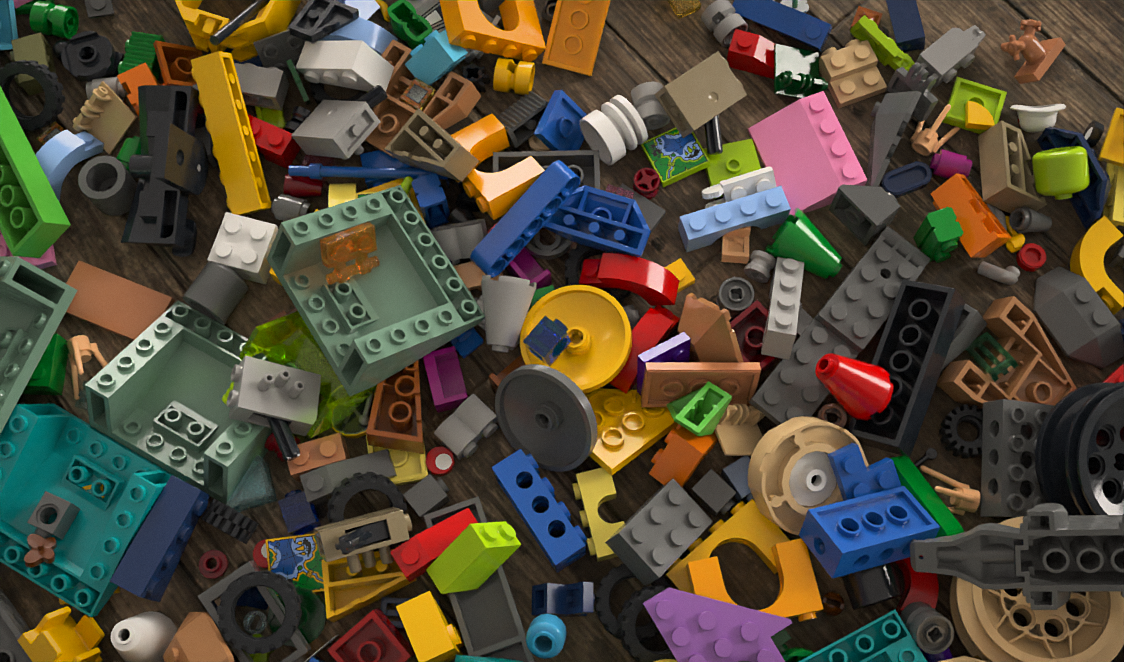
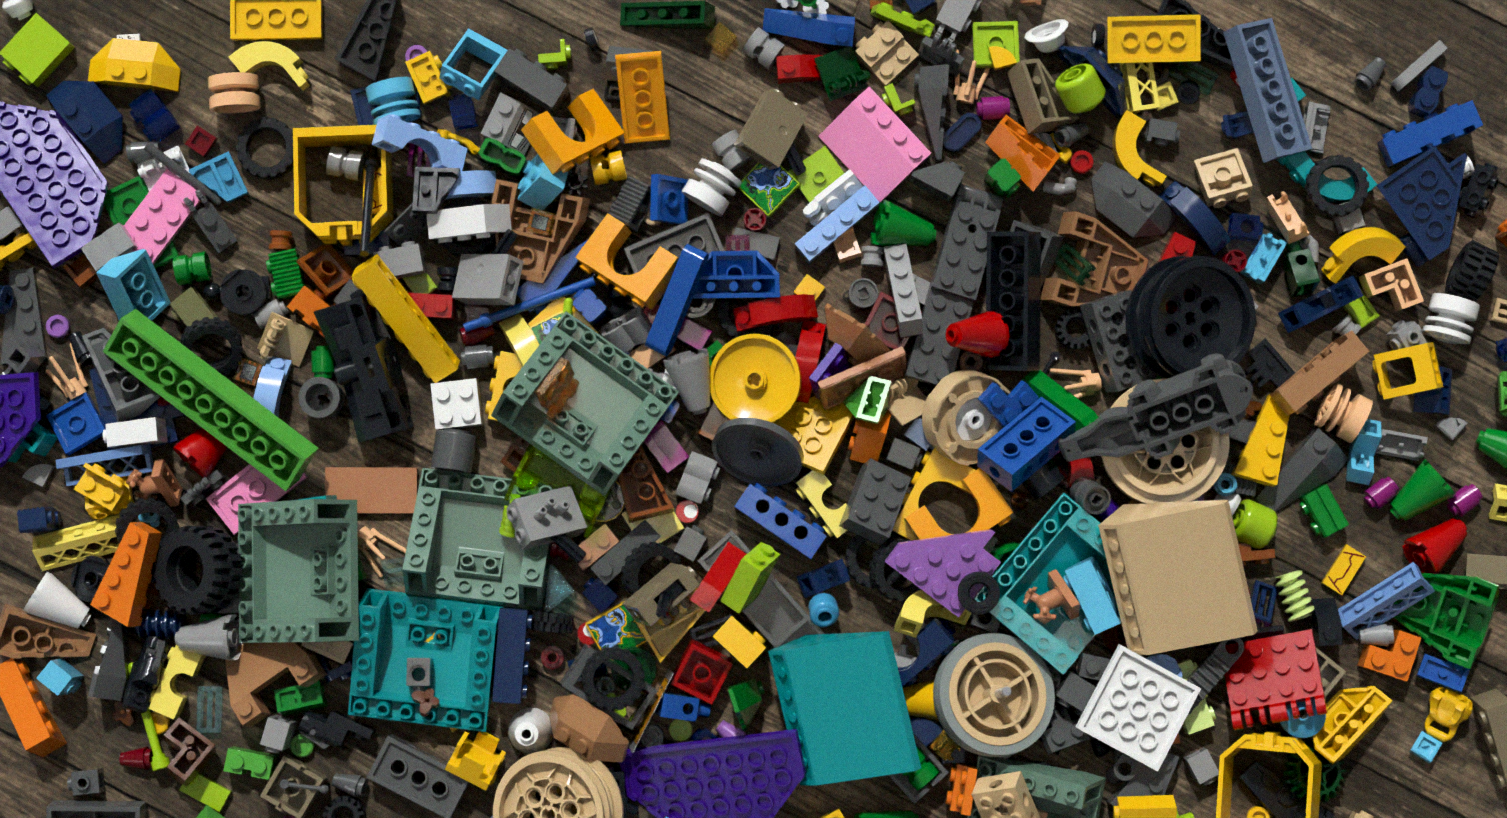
camera: 25 degrees left, 15 degrees up
dark green piece [286,59,310,105] -> none
dark tan wedge [384,108,479,182] -> none
clear blue brick [523,316,571,367] -> none
none -> dark orange wheel [269,230,293,251]
none -> lime bracket [881,83,916,116]

